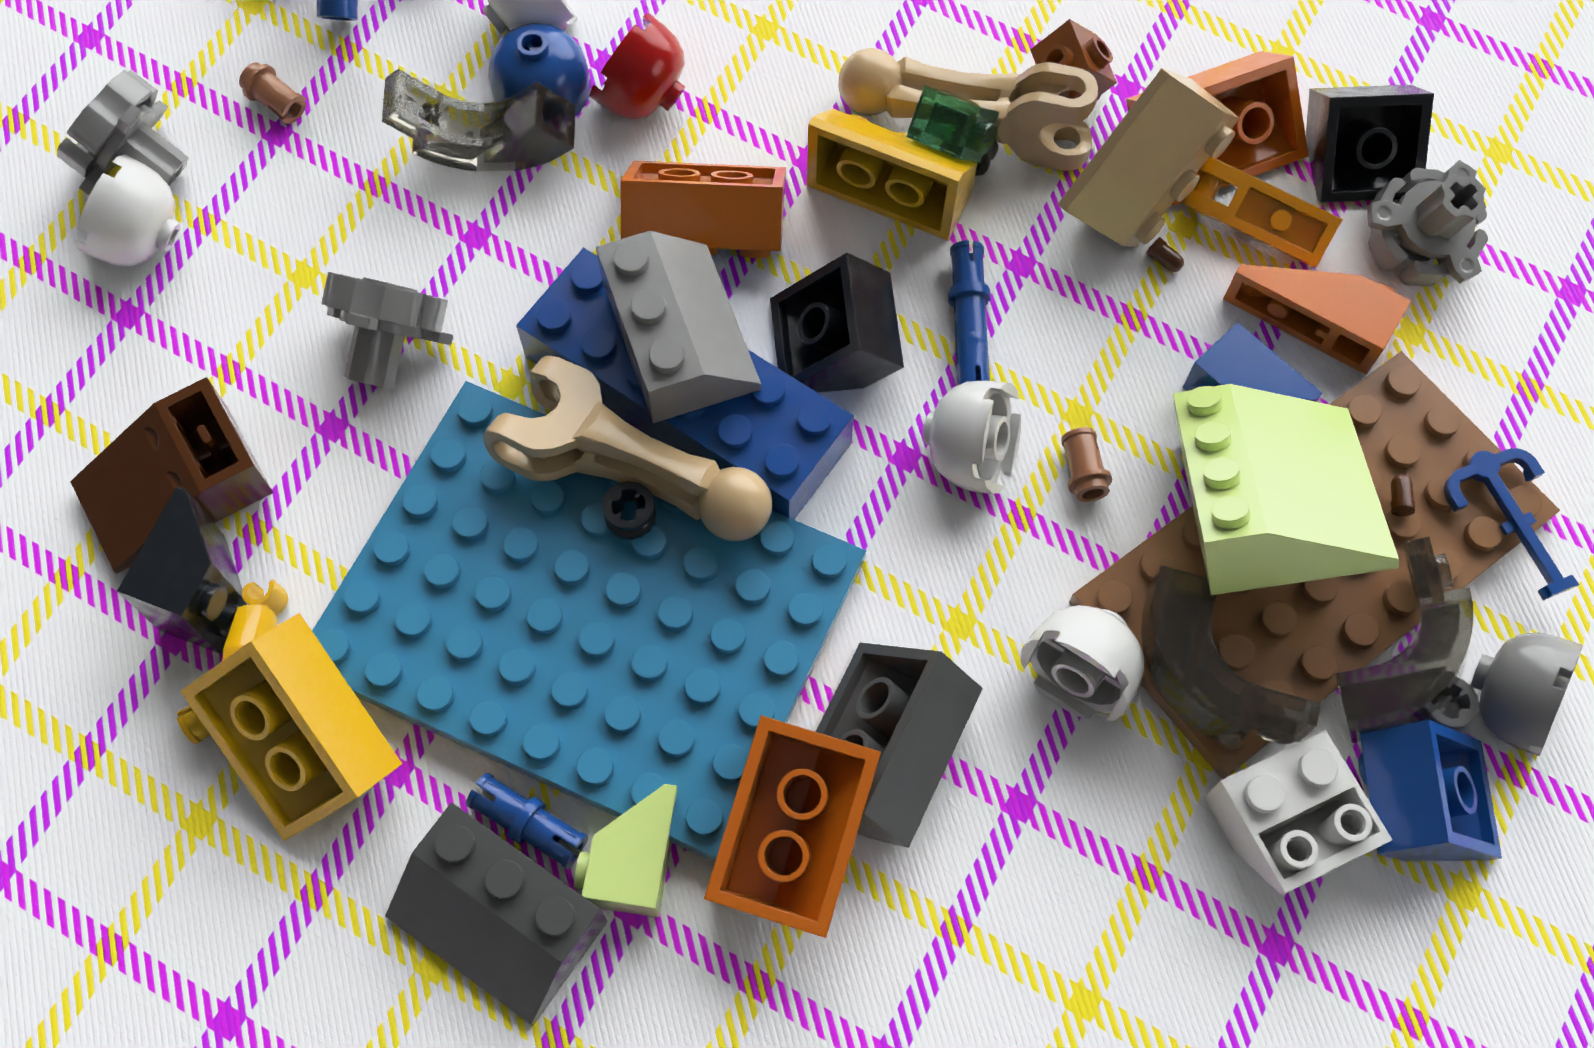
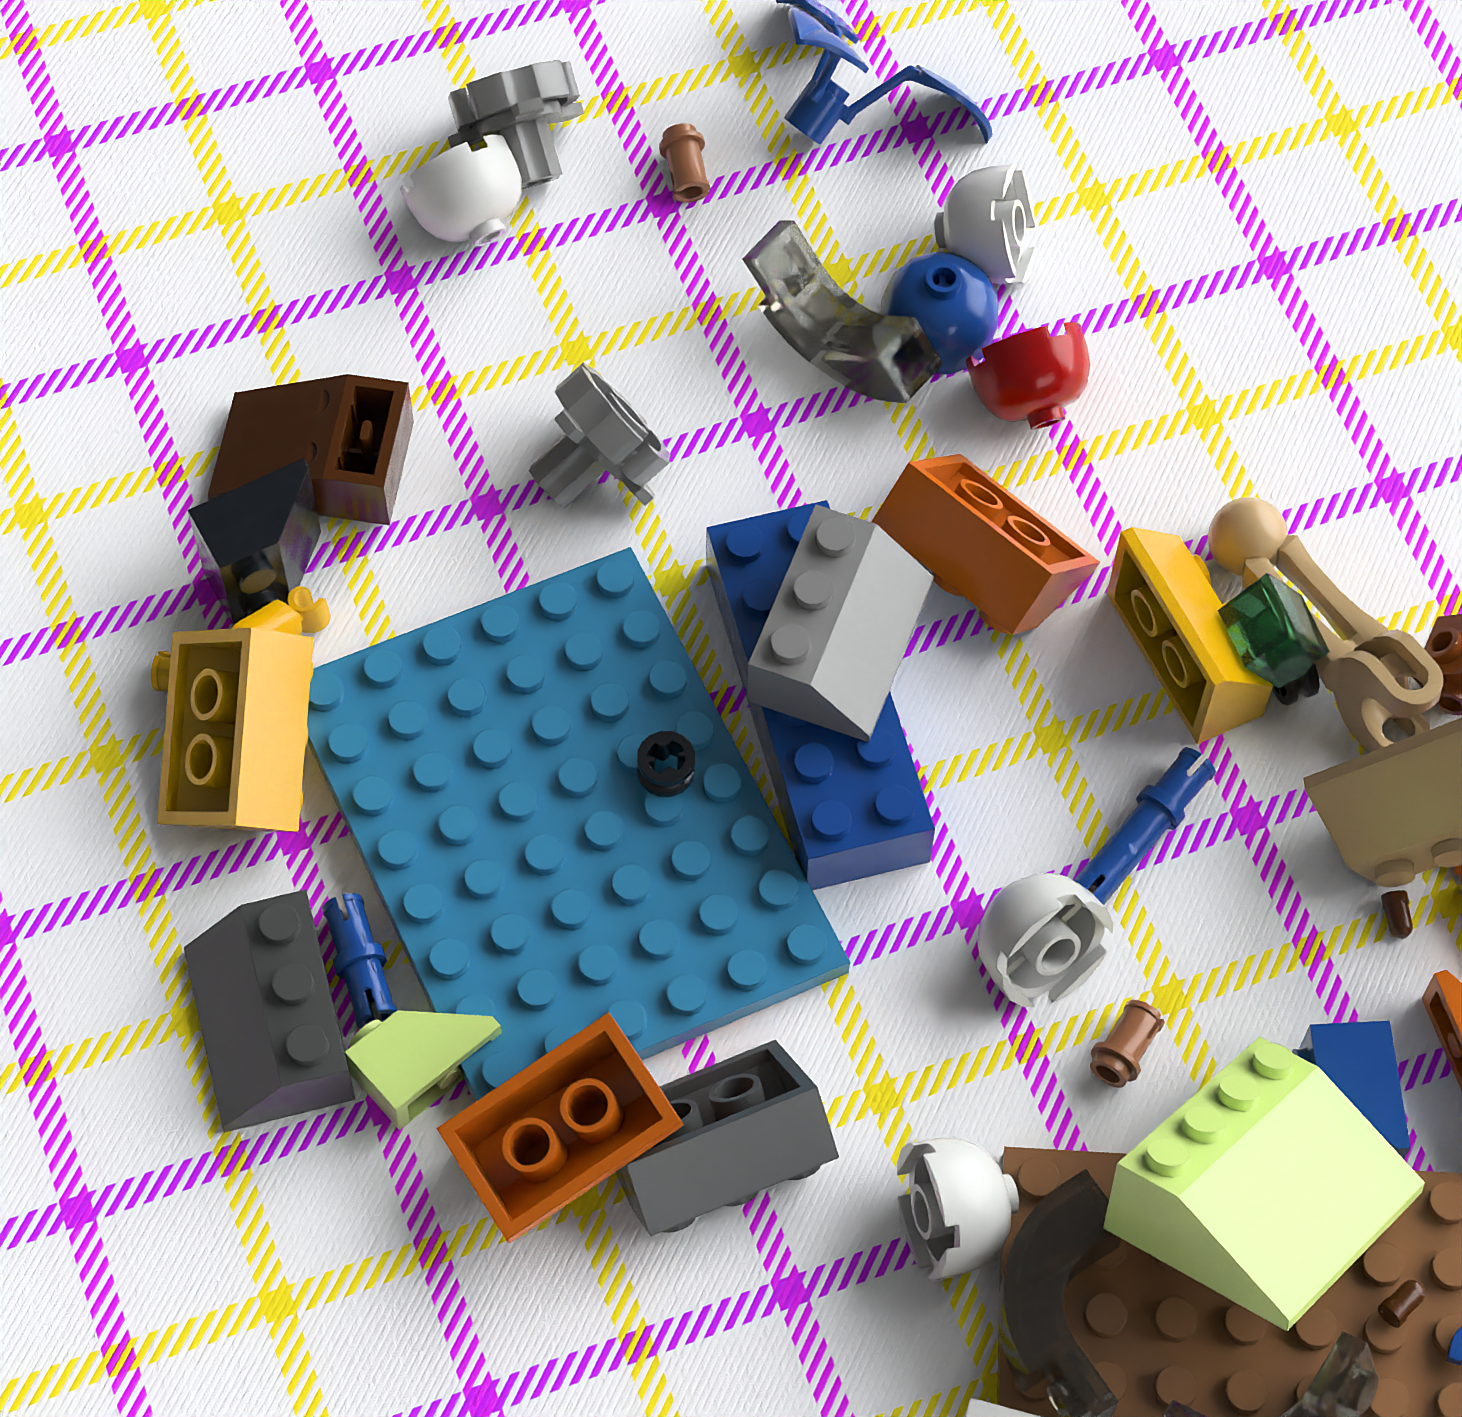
camera: 40 degrees right, 5 degrees down
tan piece [483,356,772,541] -> none
black slope [770,252,904,393] -> none

